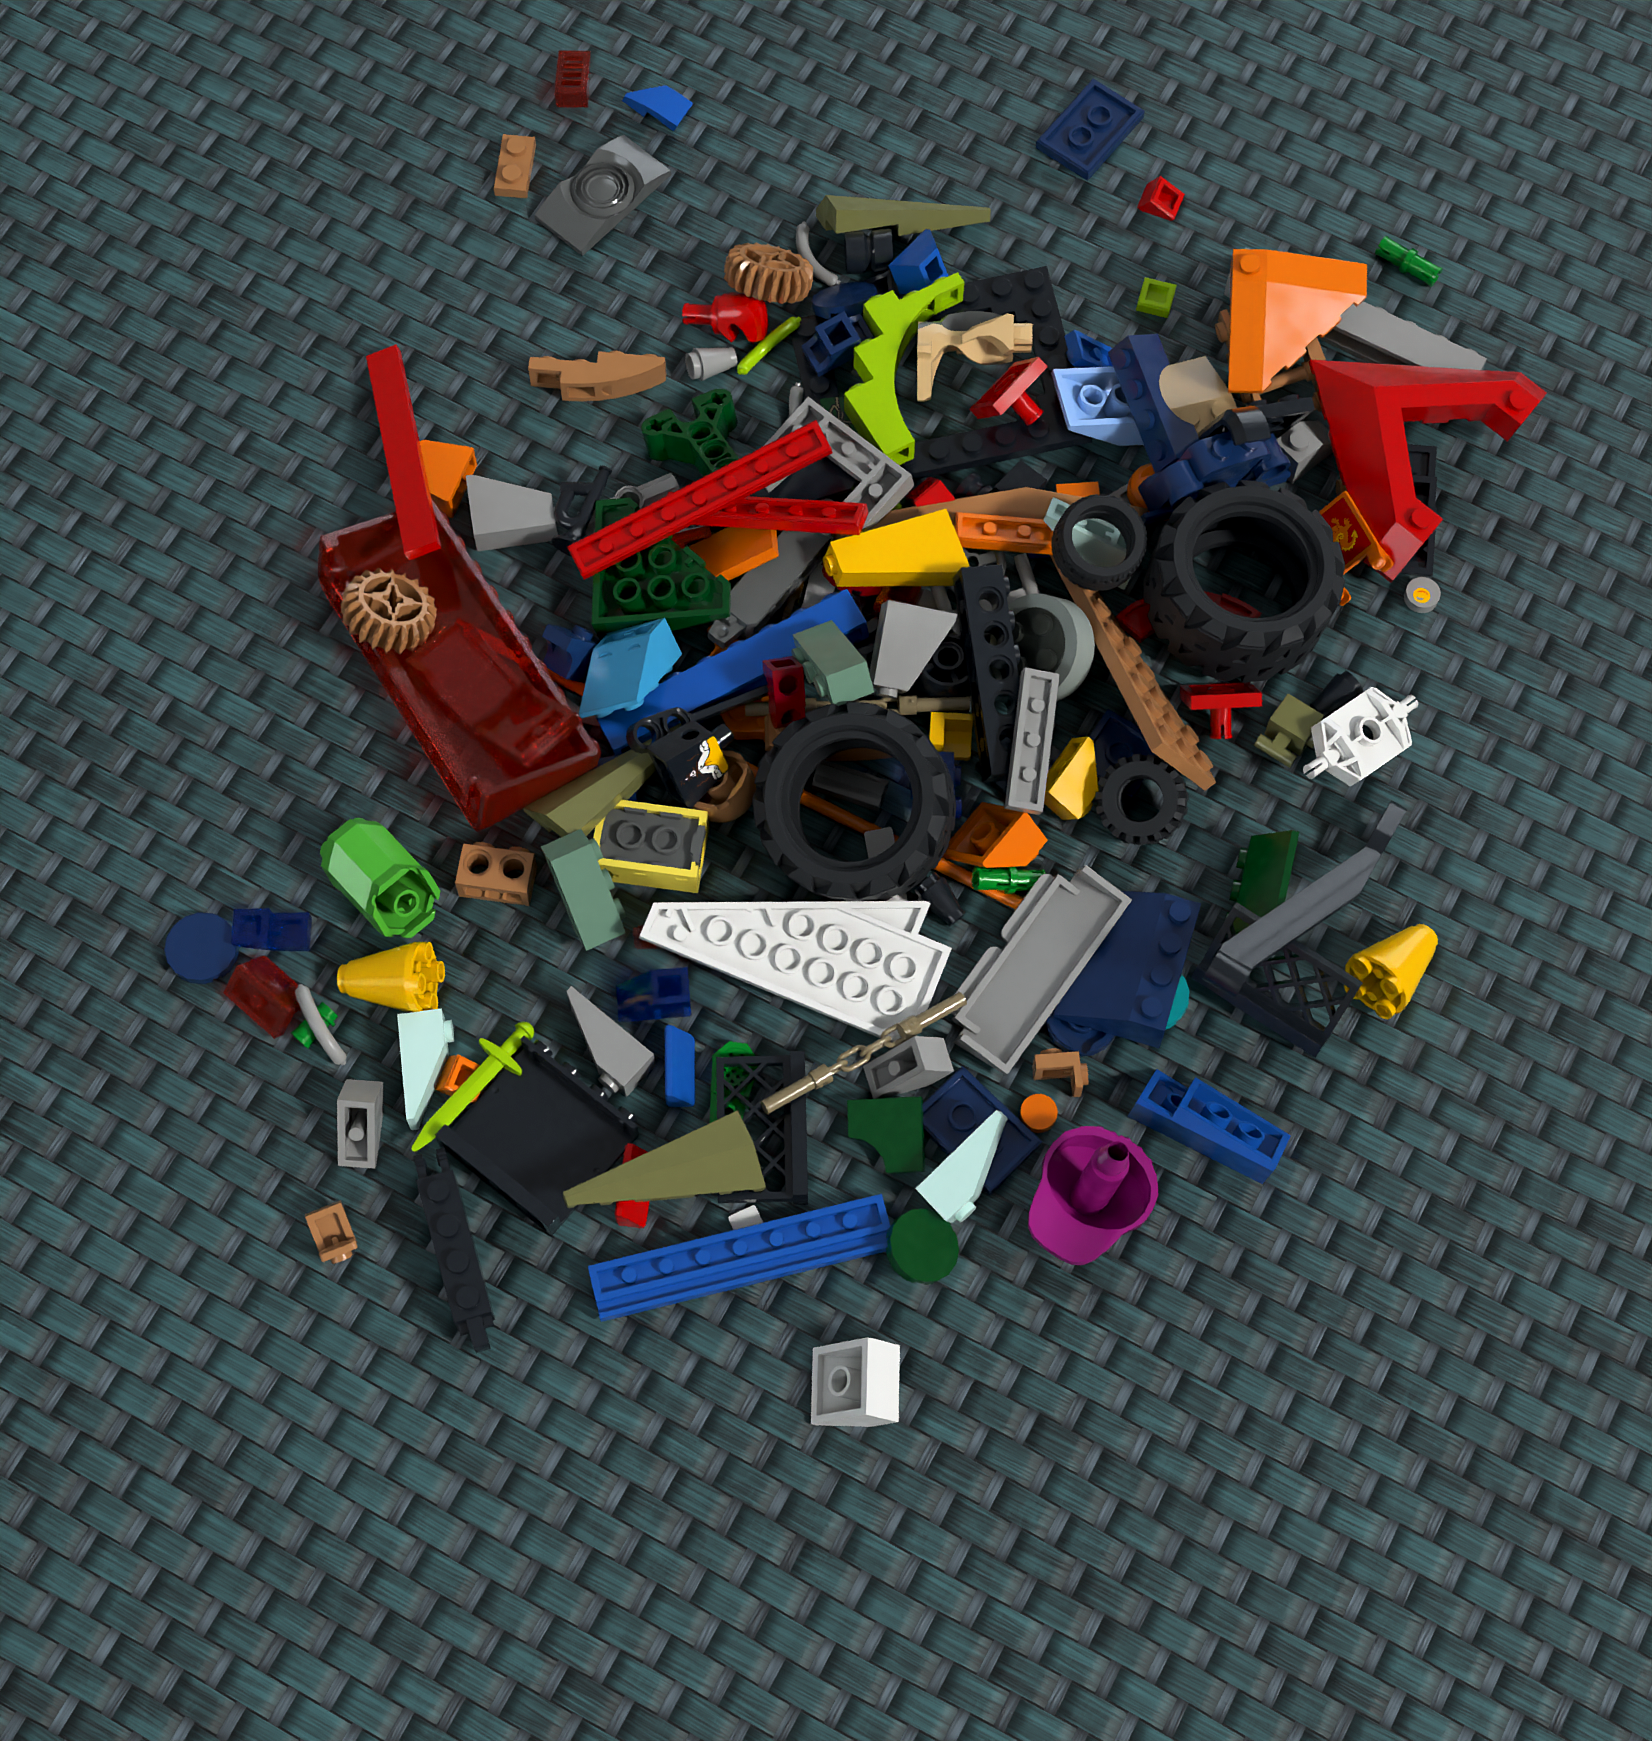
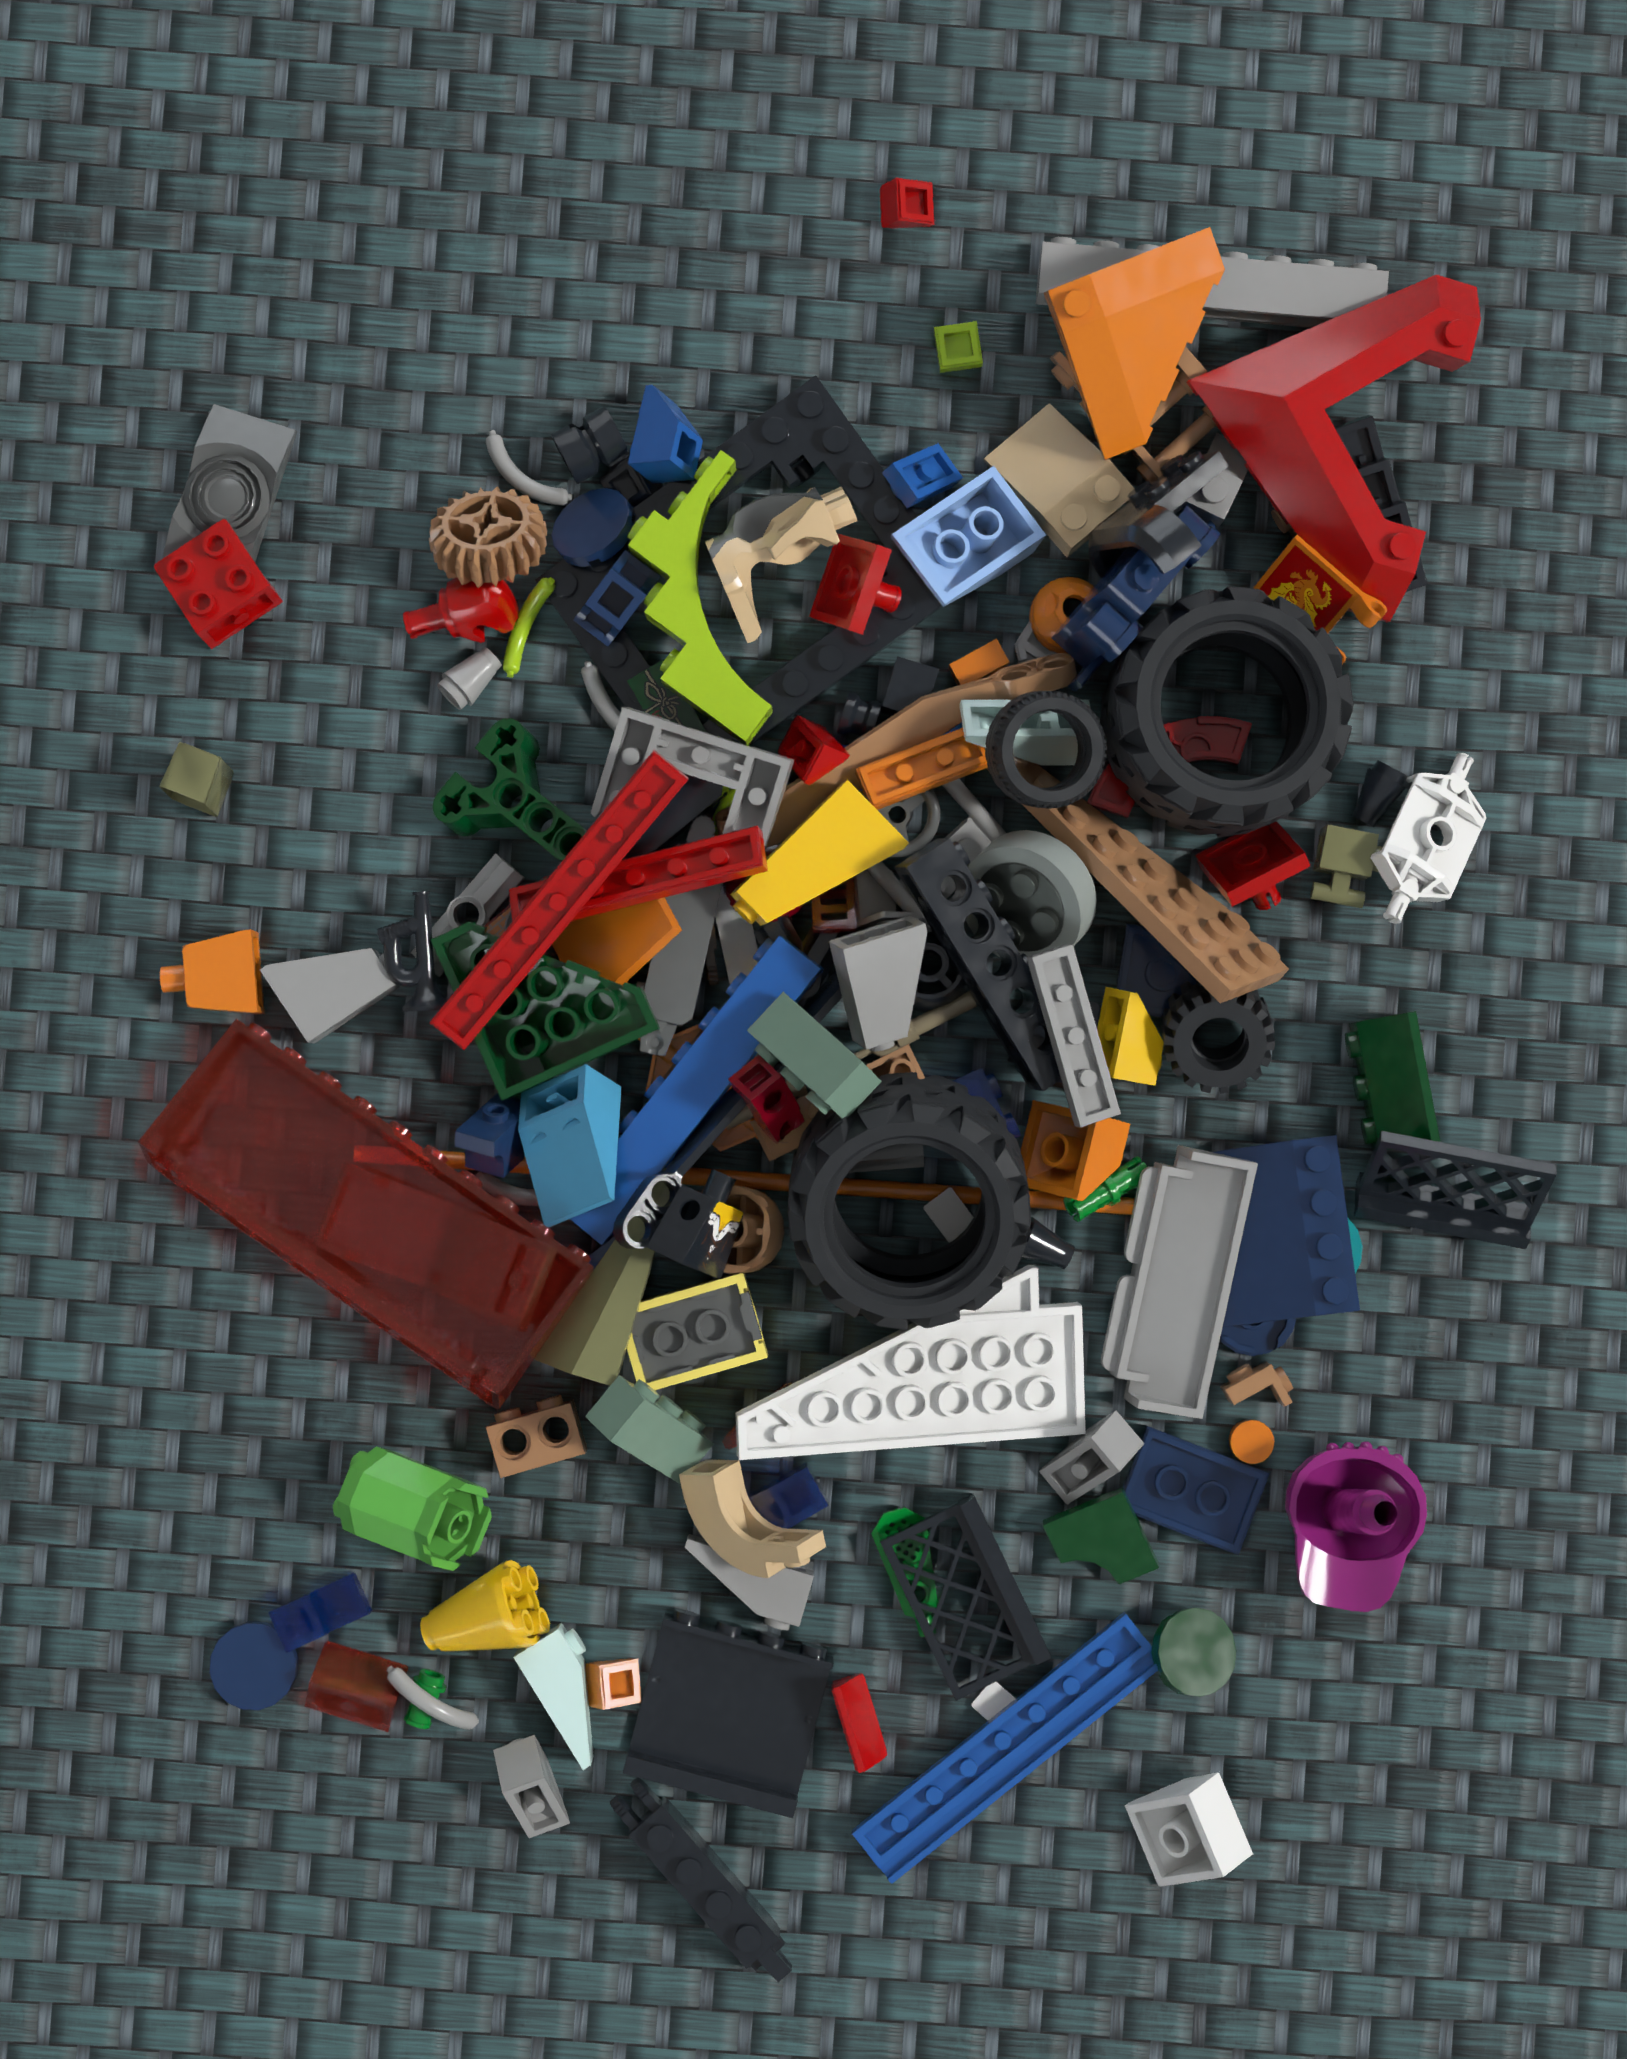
camera: 25 degrees left, 20 degrees up
medium nougat bracket [305,1200,358,1264] -> none
medium nougat gear [341,568,437,654] -> none
red tile [366,344,441,560] -> none
lime sword [412,1021,534,1152] -> none
medium nougat plate [494,134,536,198] -> none
medium nougat slope [528,351,667,401] -> none
clear red slope [555,50,591,107] -> none
olive wedge [563,1110,766,1208] -> none
blue slope [622,86,693,132] -> none
blue slope [665,1025,695,1107] -> none
dark tan piece [760,992,967,1114] -> none
olive wedge [816,195,991,236] -> none
light aqua slope [915,1110,1007,1223] -> none
yellow panel [929,712,973,761] -> none
dark blue tile [1036,79,1145,181] -> none
dark blue arch [1108,334,1200,473] -> none
blue slope [1127,1069,1291,1184] -> none
black piece [1203,800,1407,998] -> none
yellow cone [1344,924,1438,1020] -> none
green pin [1375,236,1443,287] -> none
light grey tile [1404,577,1441,613] -> none
none -> red bracket [154,519,283,649]
none -> olive piece [159,742,234,817]
none -> tan arch [679,1459,826,1578]

